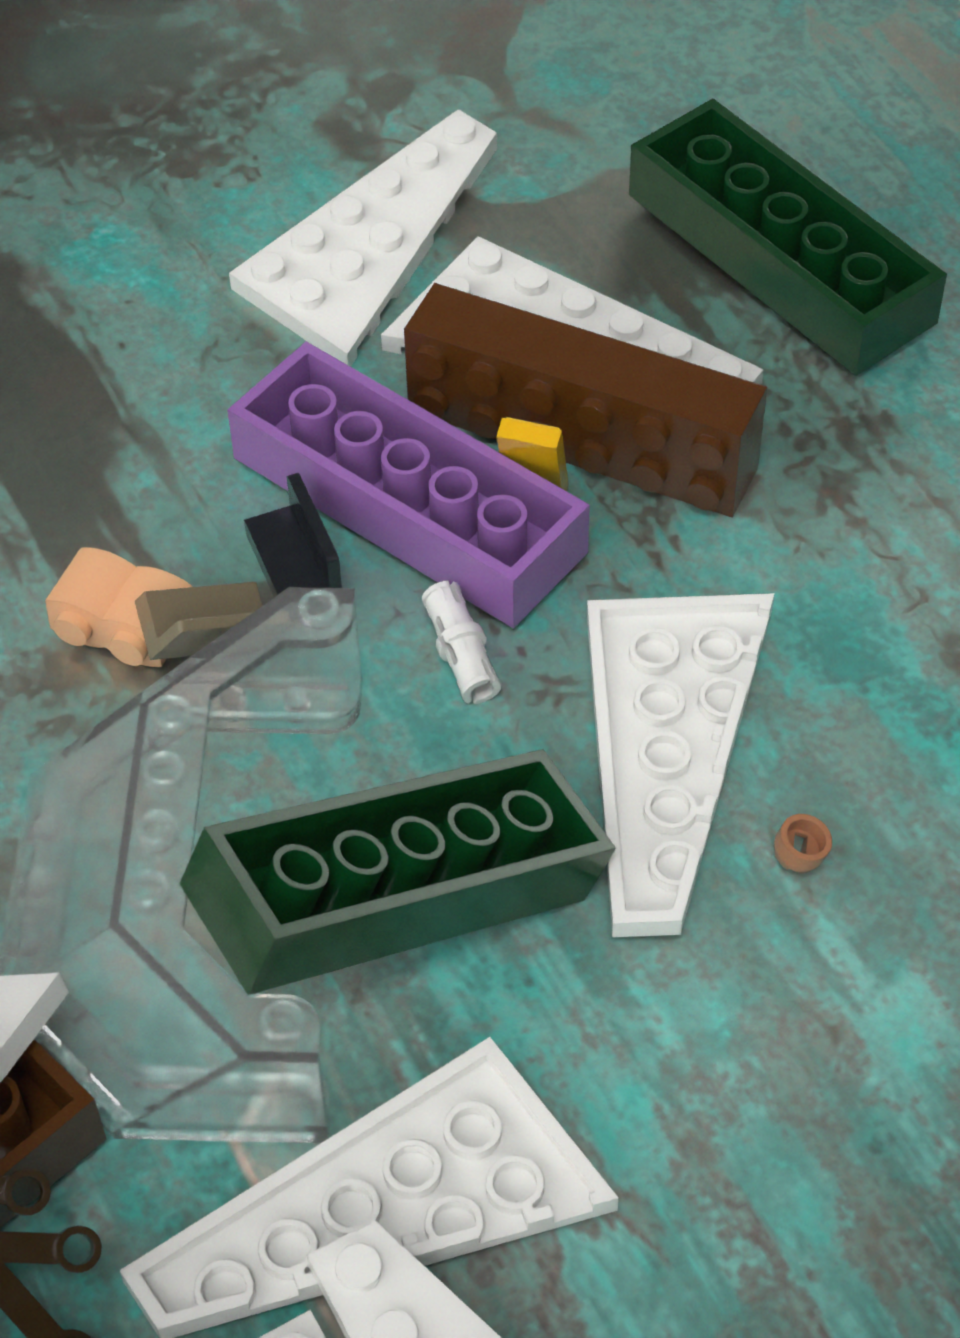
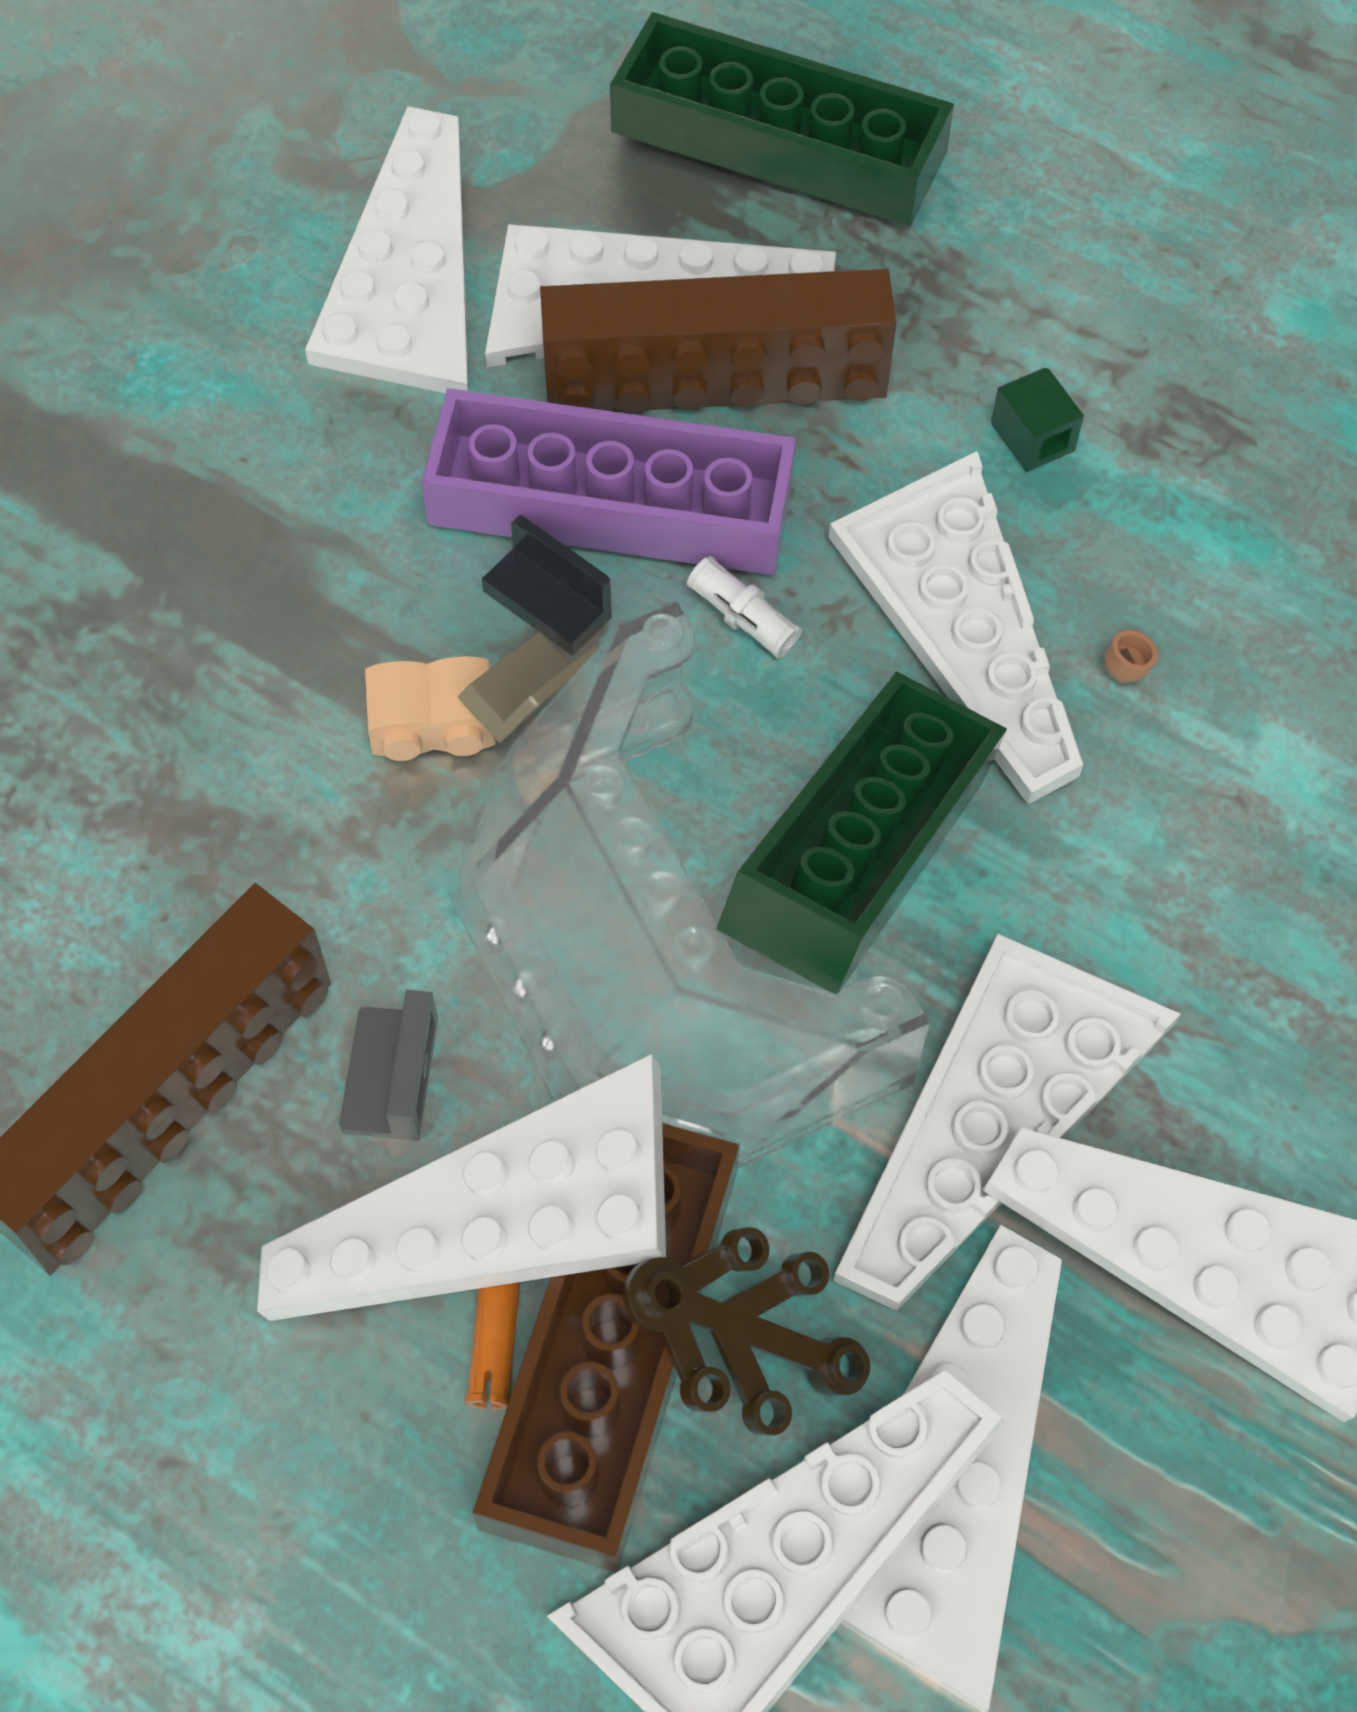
camera: 30 degrees left, 10 degrees up
yellow tile [496,417,569,491] -> none
none -> dark green panel [991,368,1084,473]

